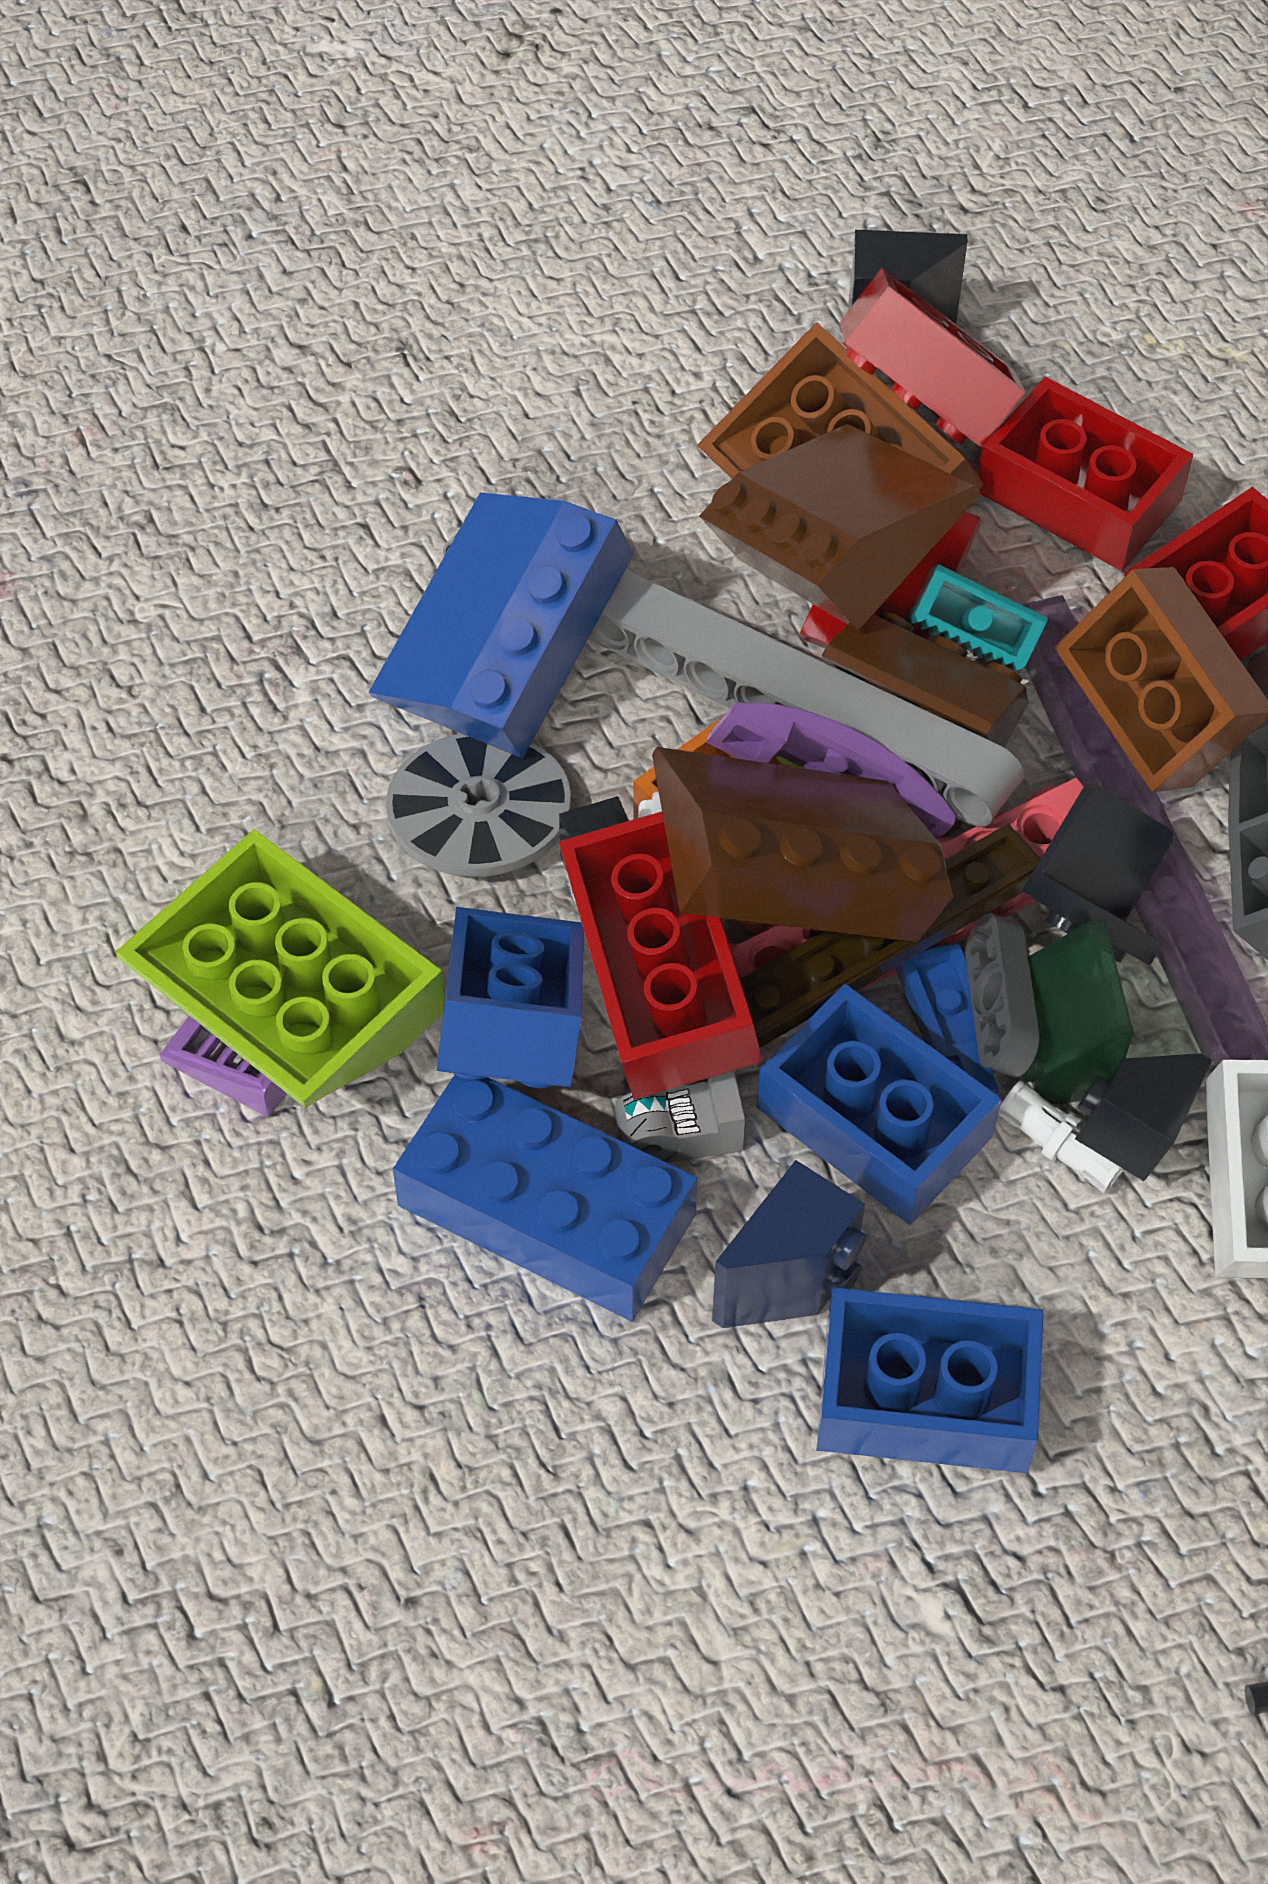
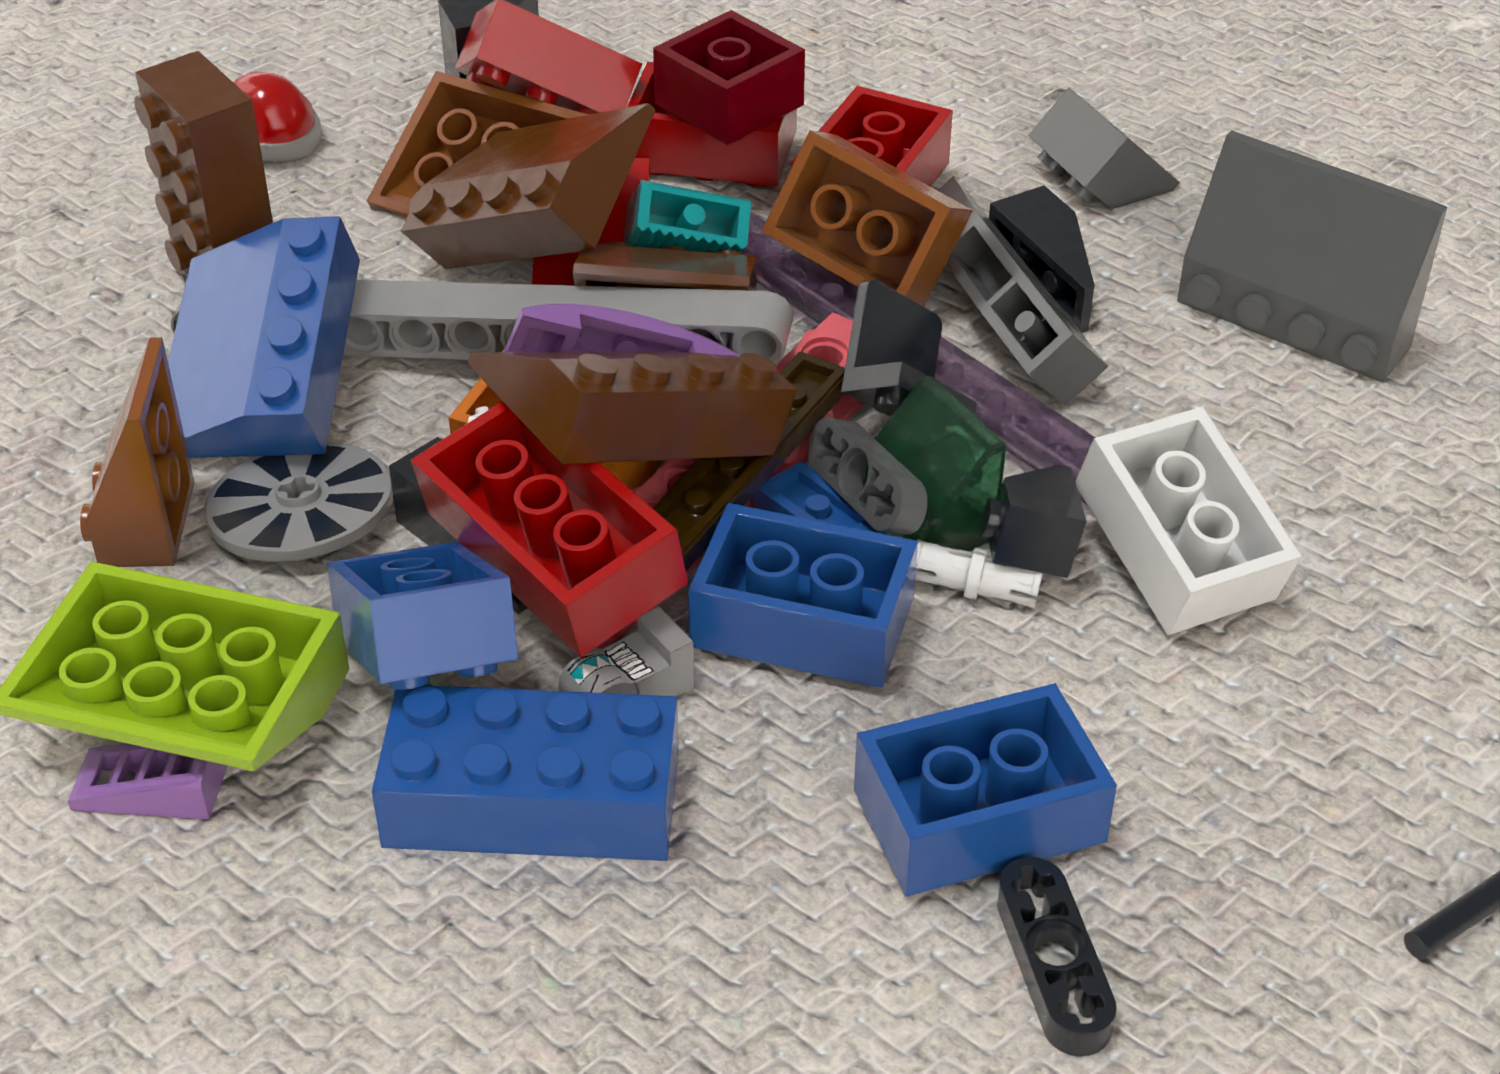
camera: 25 degrees left, 15 degrees down
dark blue slope [712,1160,867,1328] -> none
none -> dark orange slope [80,337,194,567]
none -> reddish brown brick [134,51,273,275]
none -> red piece [233,71,322,162]
none -> dark red brick [653,10,805,146]
none -> black beam [997,857,1117,1056]

